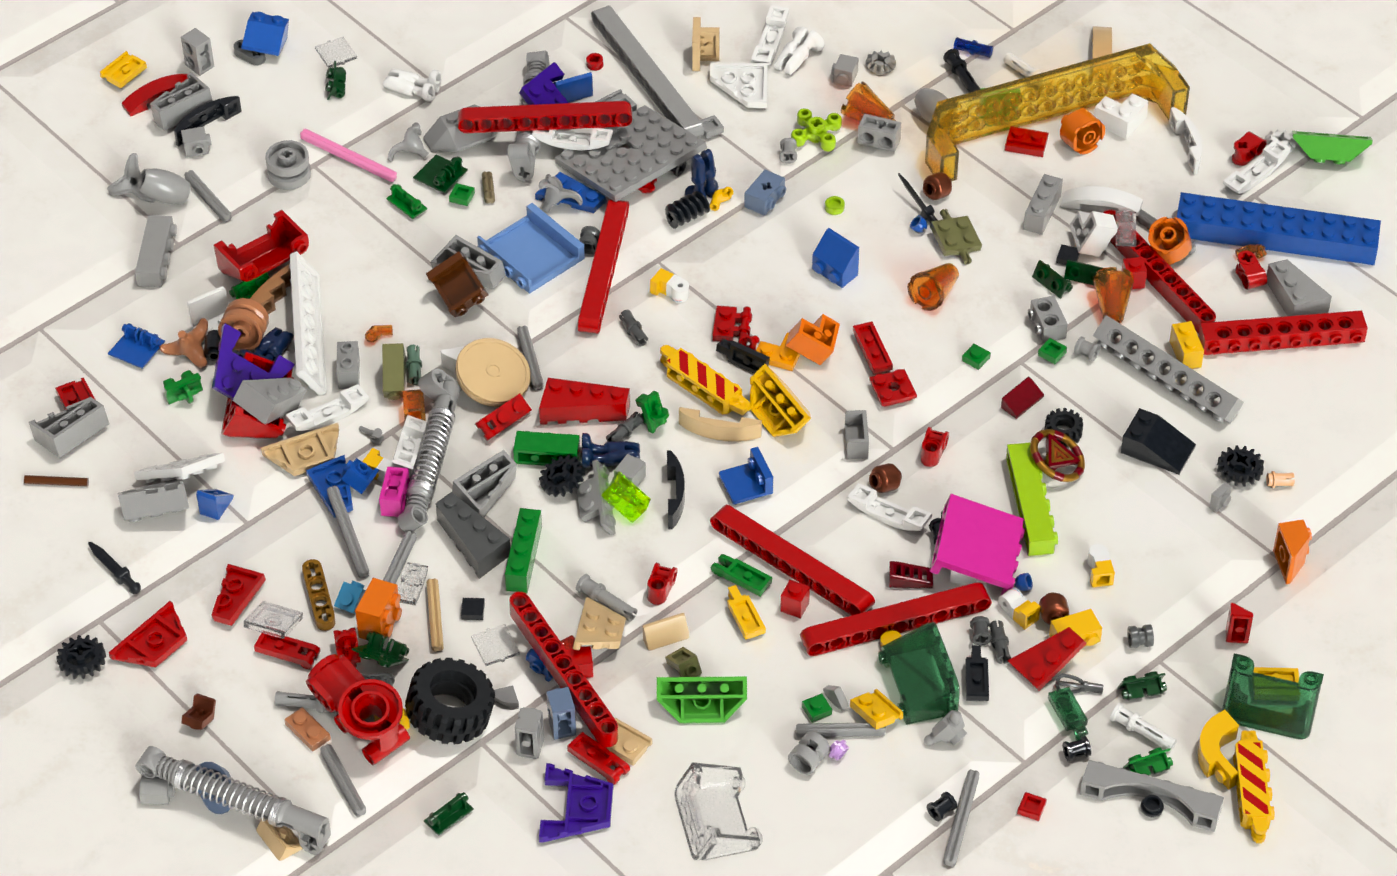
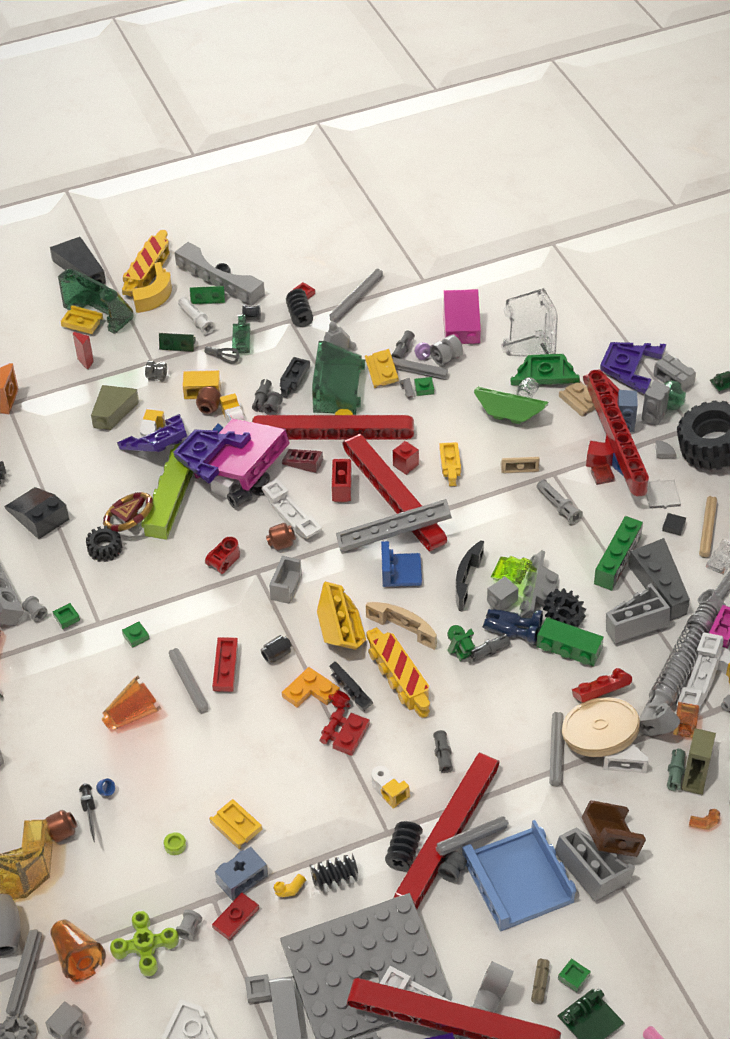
camera: 160 degrees left, 0 degrees up
green hinge [386,184,427,219] -> none
blue wing [535,172,606,213] -> none
light grey piece [539,174,583,212] -> none
red wedge [539,378,630,425] -> none
tan wing [573,597,626,650] -> none
red piece [647,562,678,605] -> none
olive bracket [665,647,702,677] -> none
dark blue piece [685,149,719,199] -> none
green hinge [710,554,772,596] -> none
orange brick [786,314,840,365] -> none
blue slope [812,228,859,288] -> none
light grey brick [858,113,901,152] -> none
red piece [869,369,917,407] -> none
black bush [926,791,957,821] -> none
olive plate [930,209,982,265] -> none
dark red slope [1001,377,1044,419] -> none
red wing [1007,627,1086,691] -> none
light grey brick [1028,295,1068,343] -> none
dark green hinge [1032,260,1073,299] -> none
light grey plate [1209,482,1232,512] -> none
none -> light grey axle [6,929,42,1016]
none -> black slope [50,237,106,289]
none -> olive slope [91,385,139,430]
none -> dark purple wing [117,414,187,452]
none -> light grey axle [169,648,208,713]
none -> dark purple wing [173,429,251,484]
none -> yellow plate [209,799,263,849]
none -> red plate [212,893,259,941]
none -> black brick [260,635,292,663]
none -> black piece [286,289,313,327]
none -> red brick [331,459,352,502]
none -> light grey plate [336,499,452,552]
none -> black piece [385,821,423,871]
none -> dark grey pin [391,330,415,359]
none -> light grey axle [436,816,509,856]
none -> dark pink slope [443,289,481,344]
none -> green wing [510,354,580,385]
none -> clear brick [516,377,539,398]
none -> light grey brick [653,354,696,394]
none -> clear green hair [664,380,686,410]

